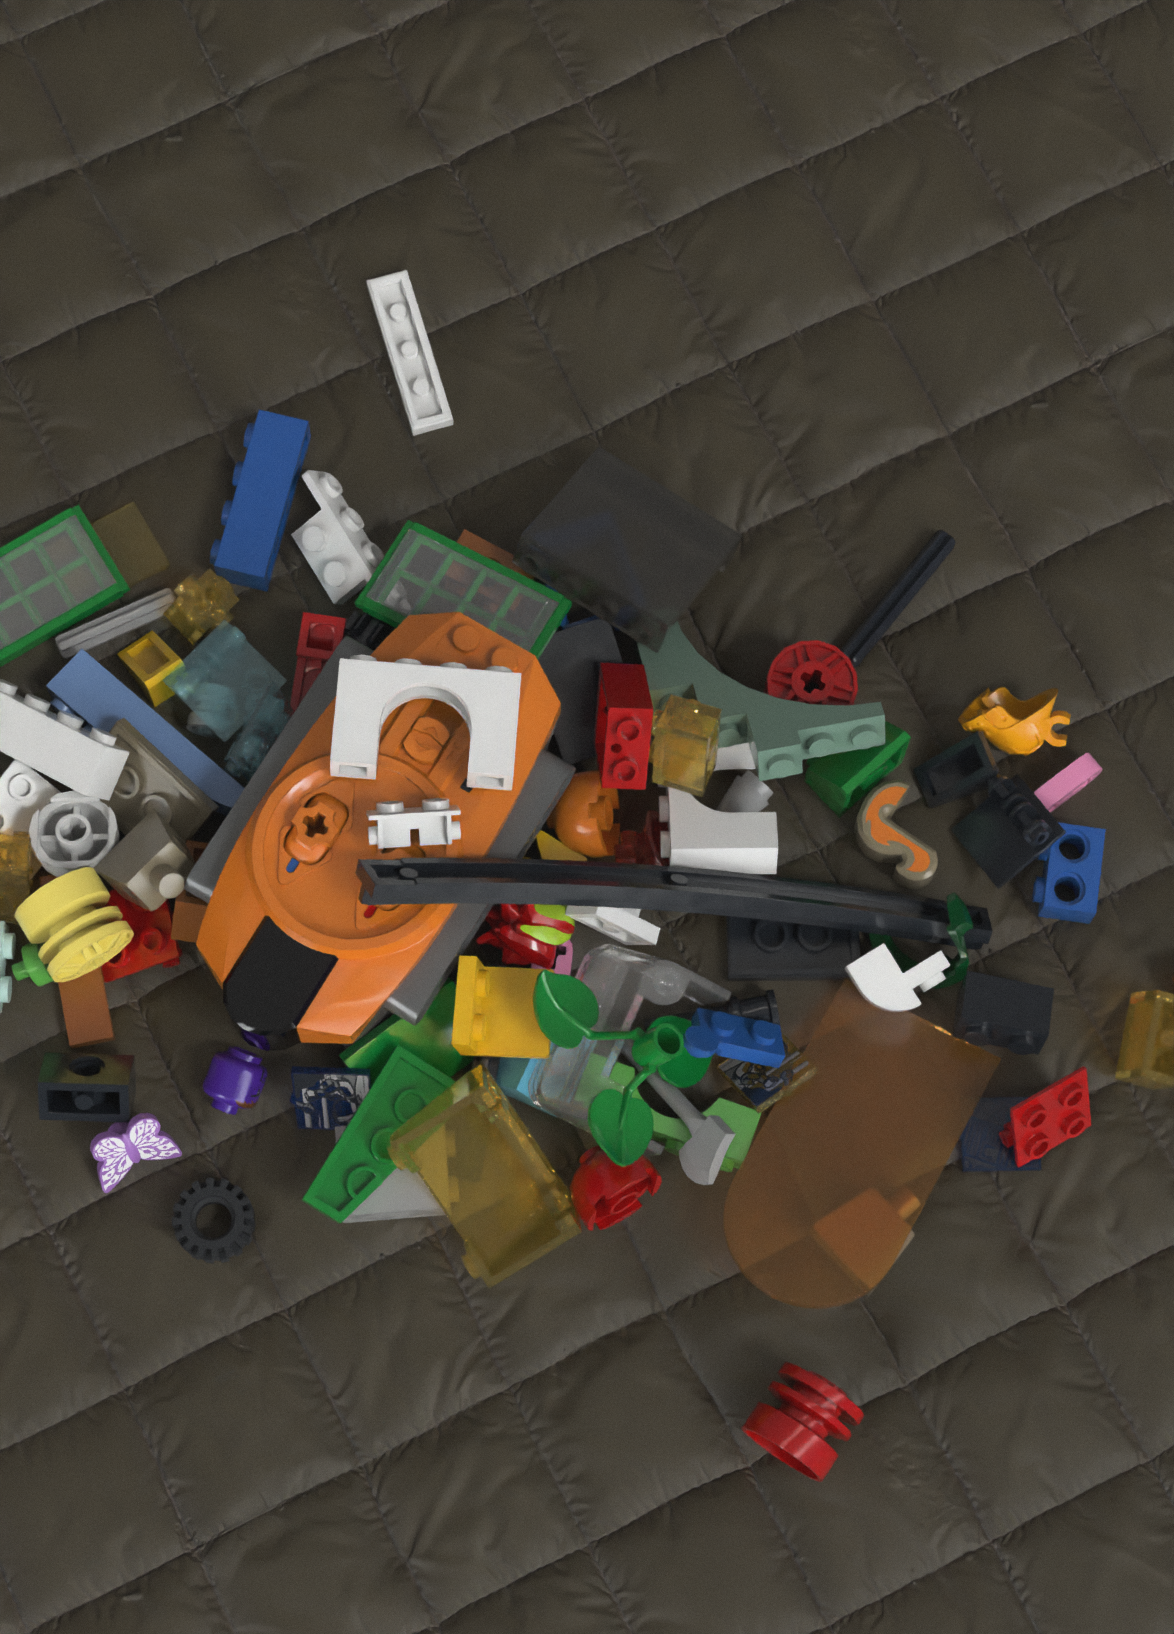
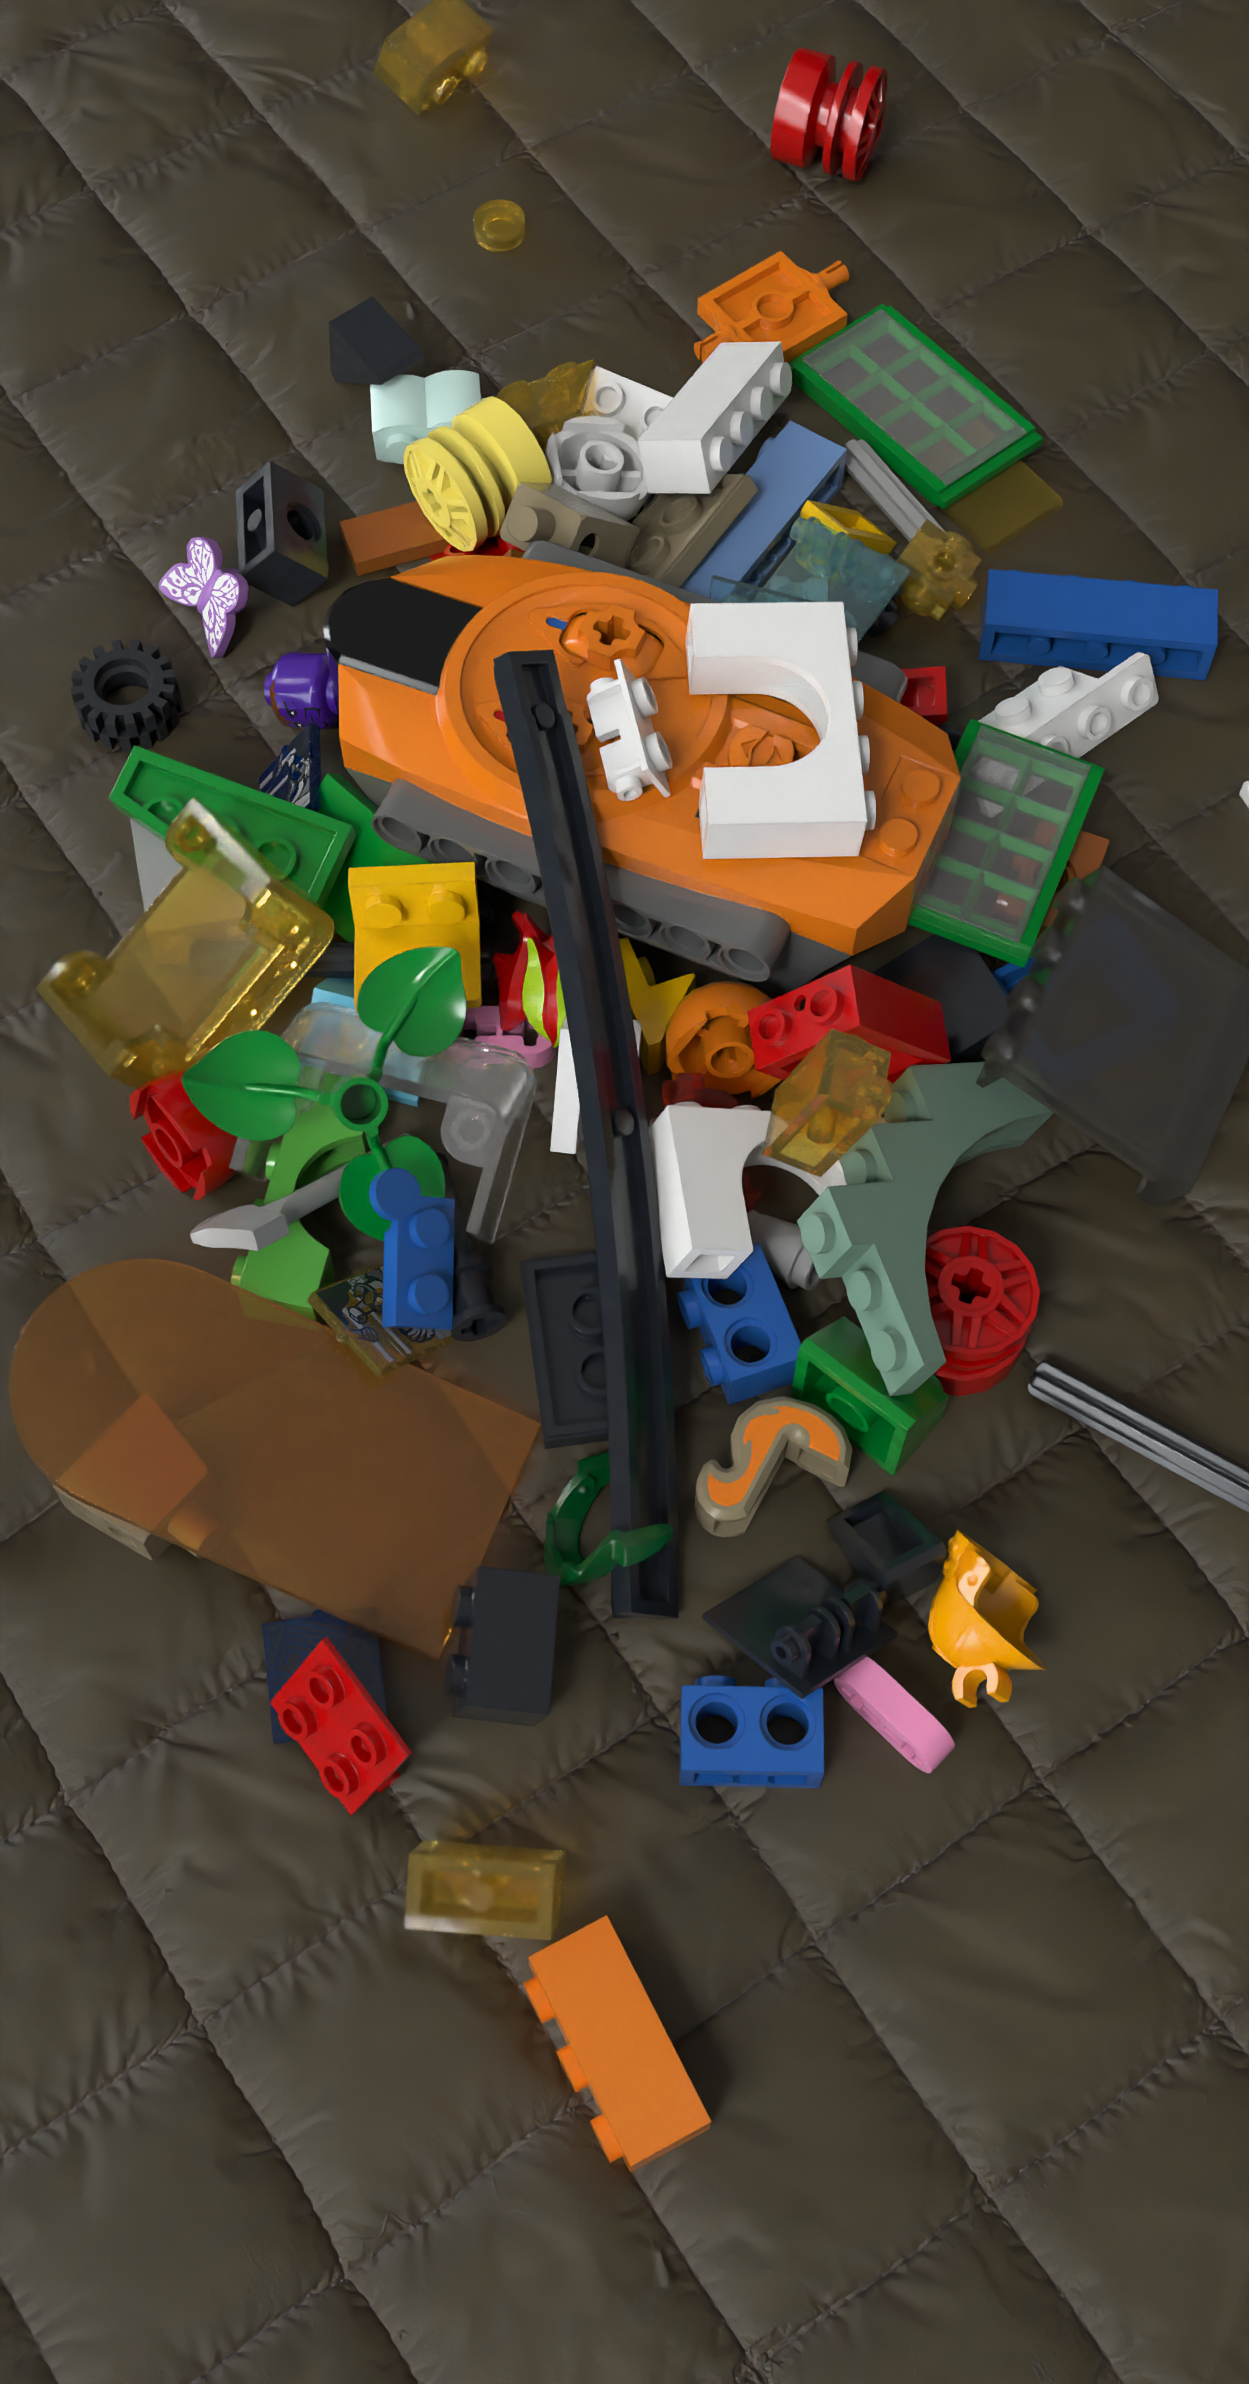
camera: 85 degrees right, 10 degrees down
white brick [845,943,950,1012] -> none
none -> blue brick [677,1242,801,1405]

